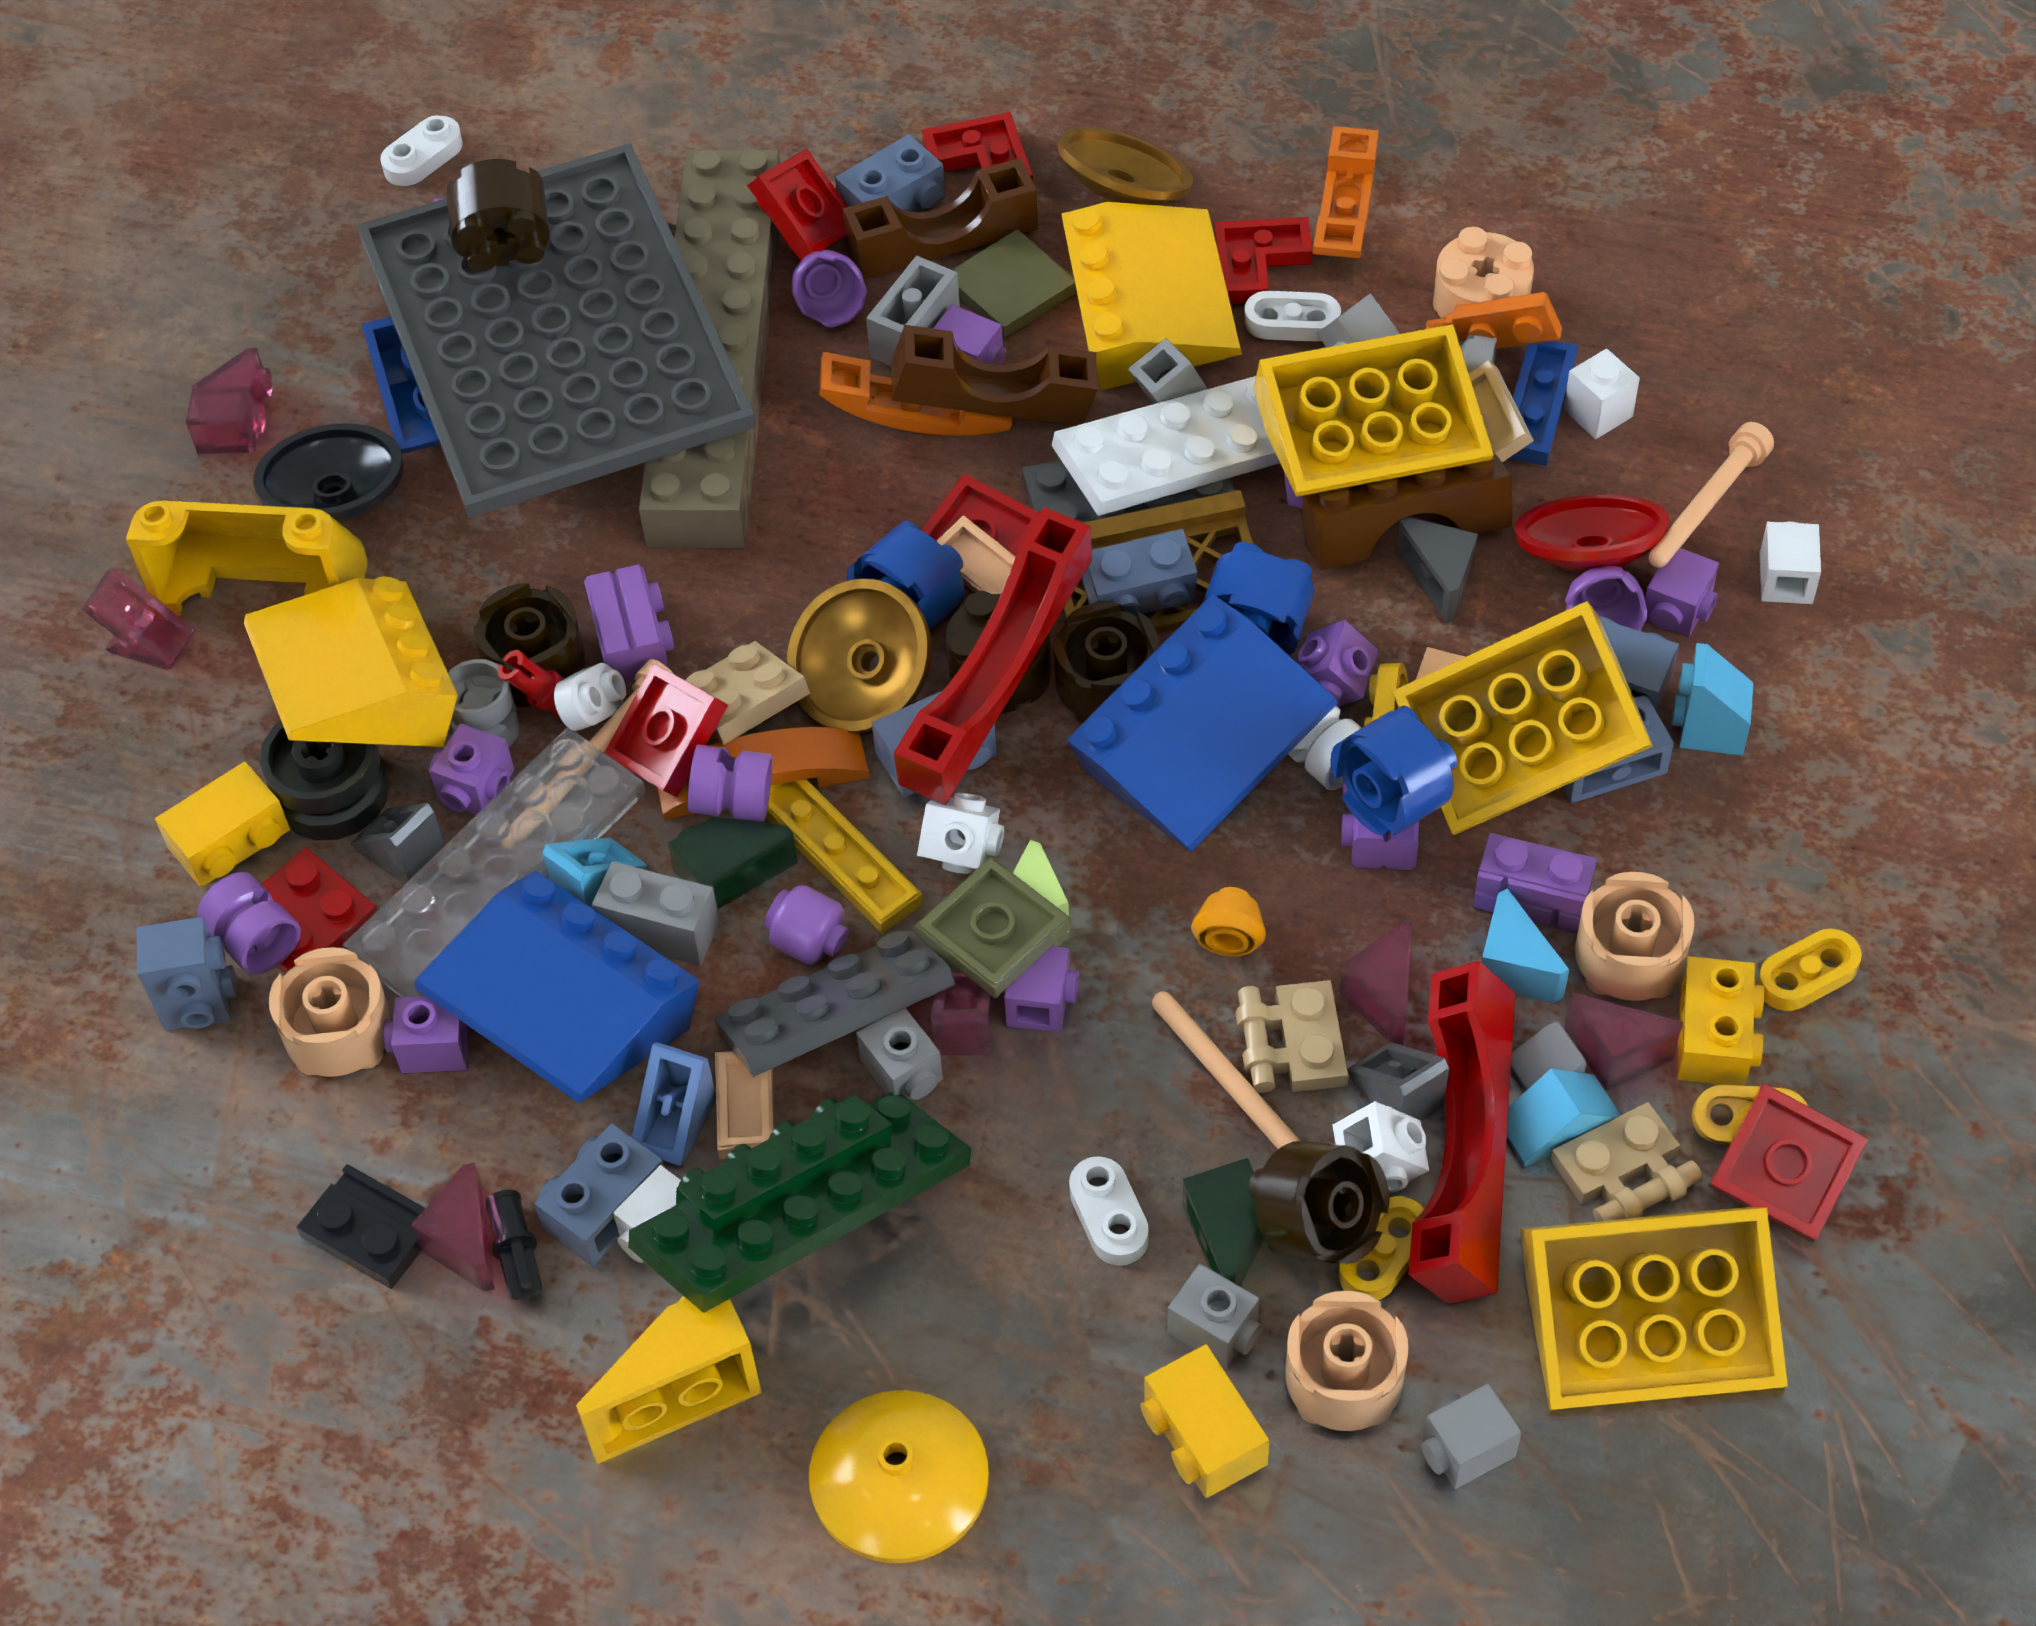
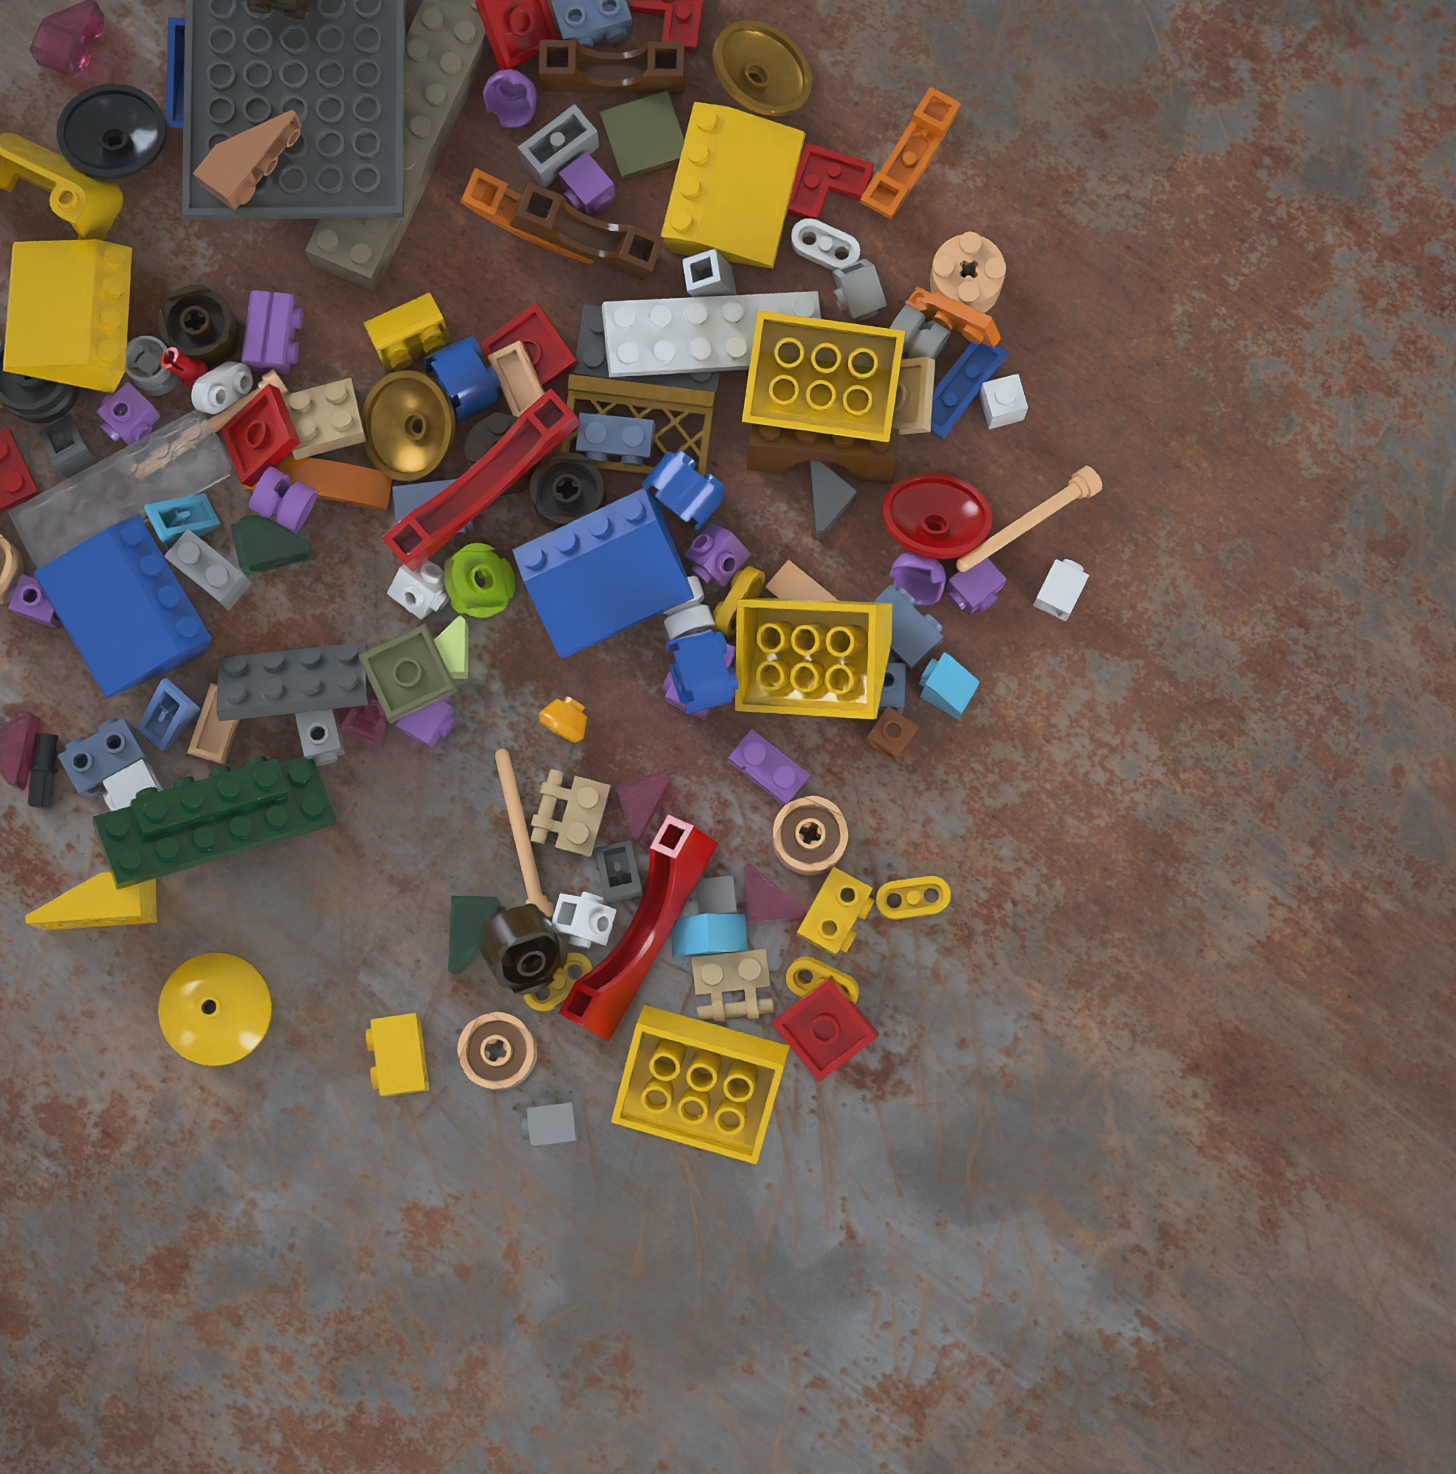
camera: 20 degrees right, 25 degrees up
medium lavender head [764,885,849,966] -> none
yellow tile [766,779,924,934] -> none
white plate [1069,1156,1149,1266] -> none
light grey brick [1167,1263,1263,1369] -> none
medium azure slope [1481,888,1569,1003] -> none
none -> nougat slope [193,110,302,211]
none -> yellow slope [364,293,452,371]
none -> lime plate [444,543,515,618]
none -> dark orange brick [865,706,919,764]

